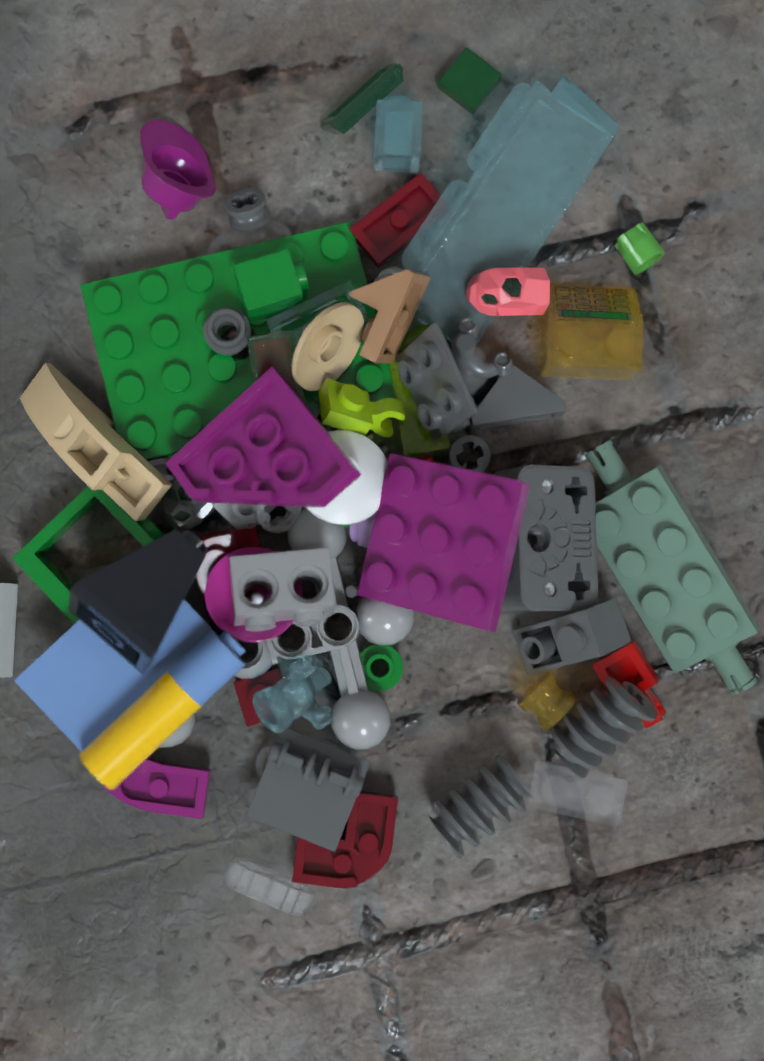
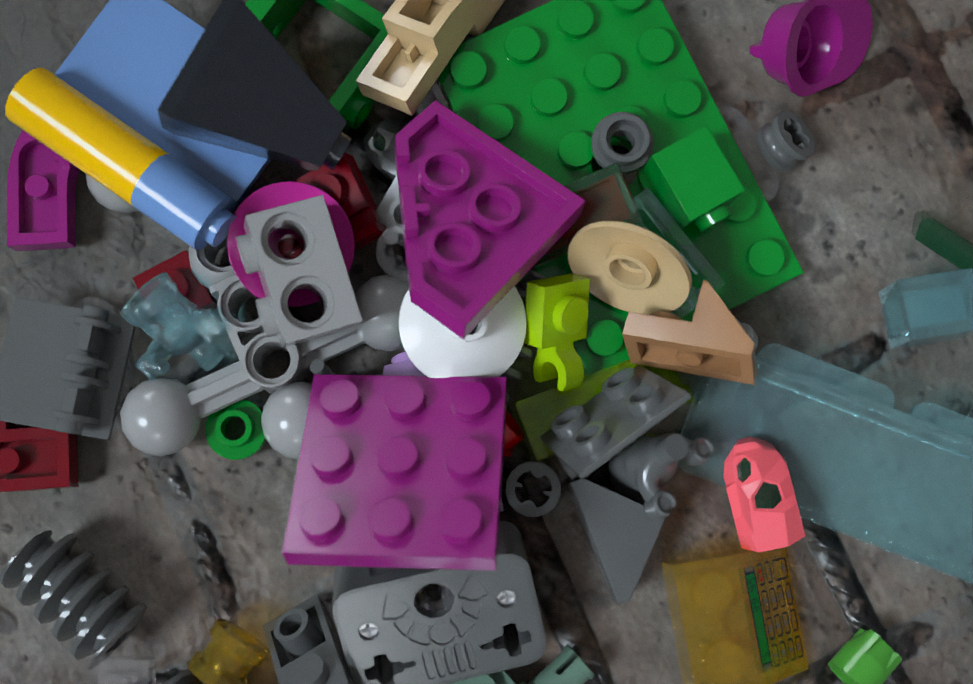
camera: 80 degrees right, 5 degrees down
dark red plate [349,172,450,269] -> none

